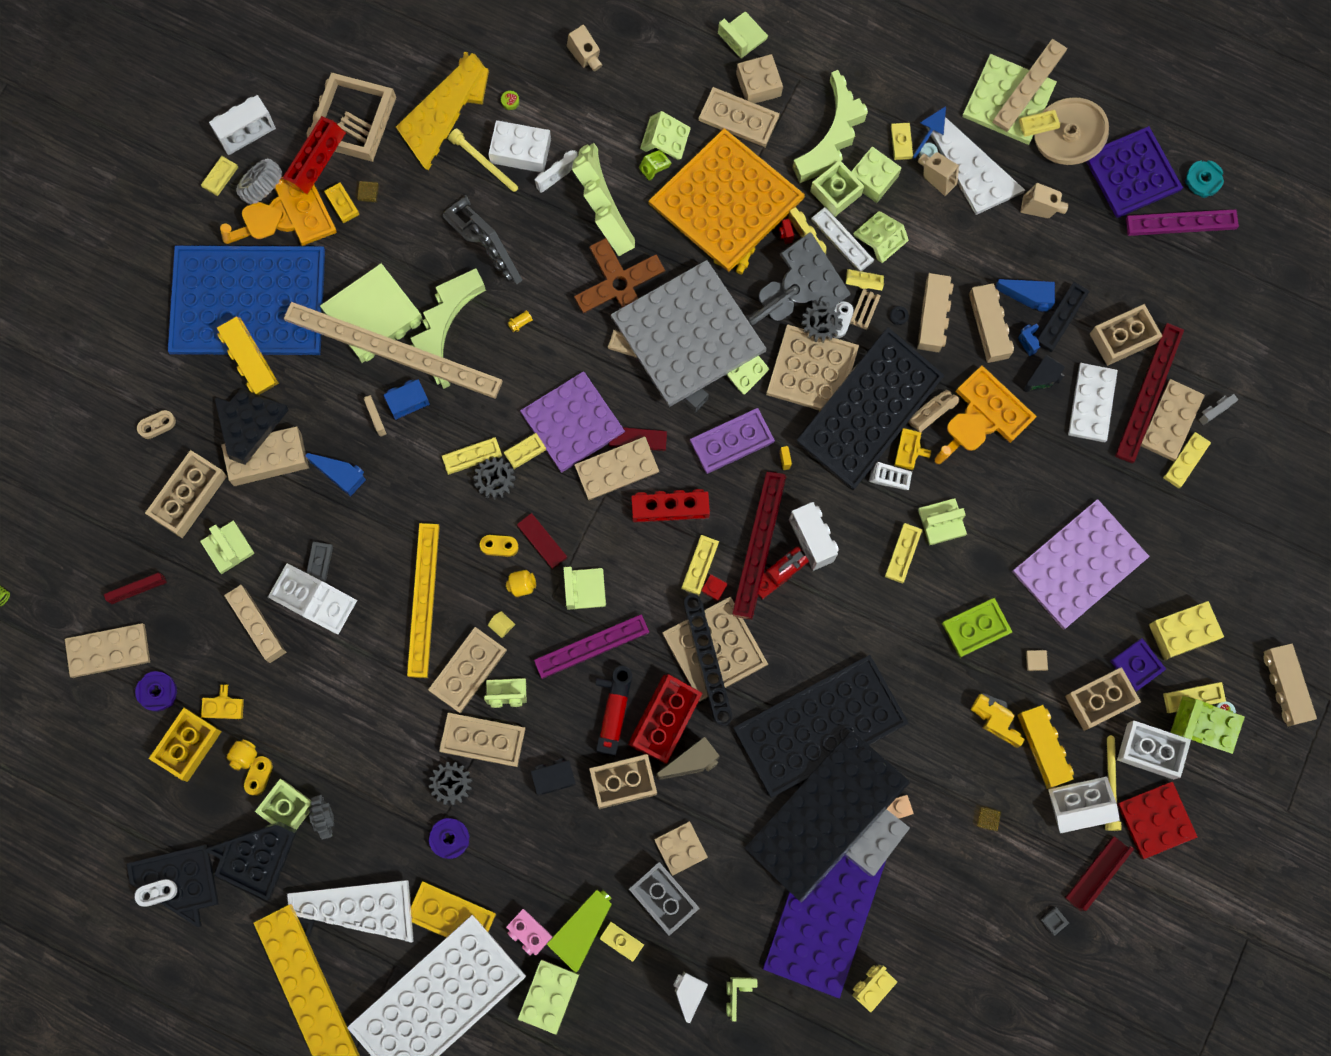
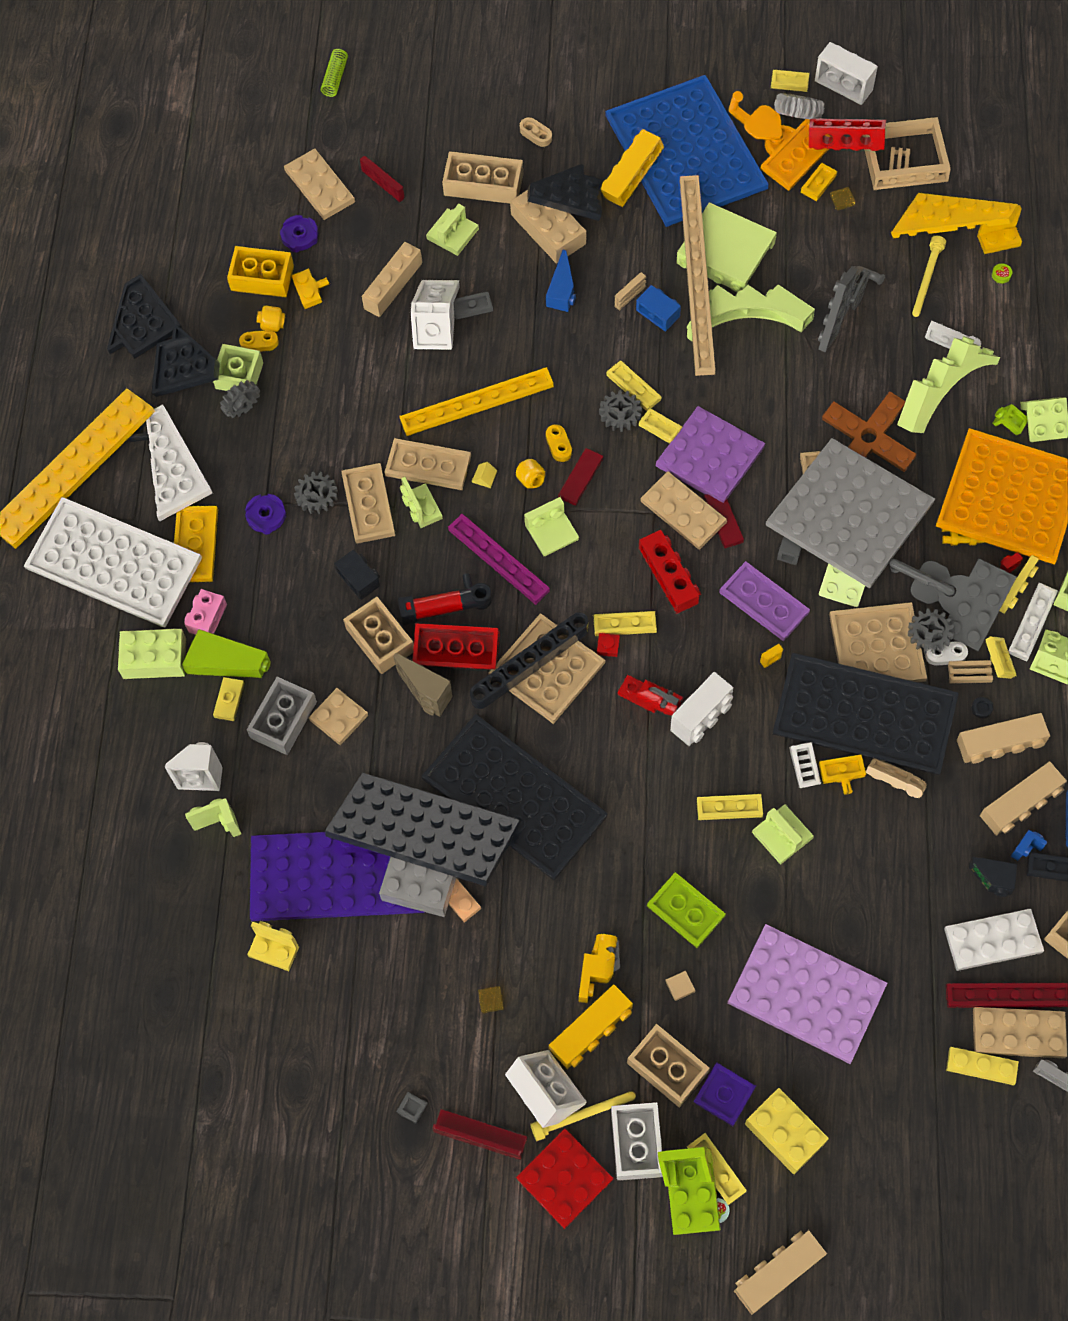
camera: 75 degrees right, 10 degrees down
white plate [135,880,177,907] -> none
white brick [489,121,551,172] -> none
yellow pin [508,310,533,332] -> none
dark red plate [732,472,786,620] -> none
light orange plate [935,366,1037,464] -> none

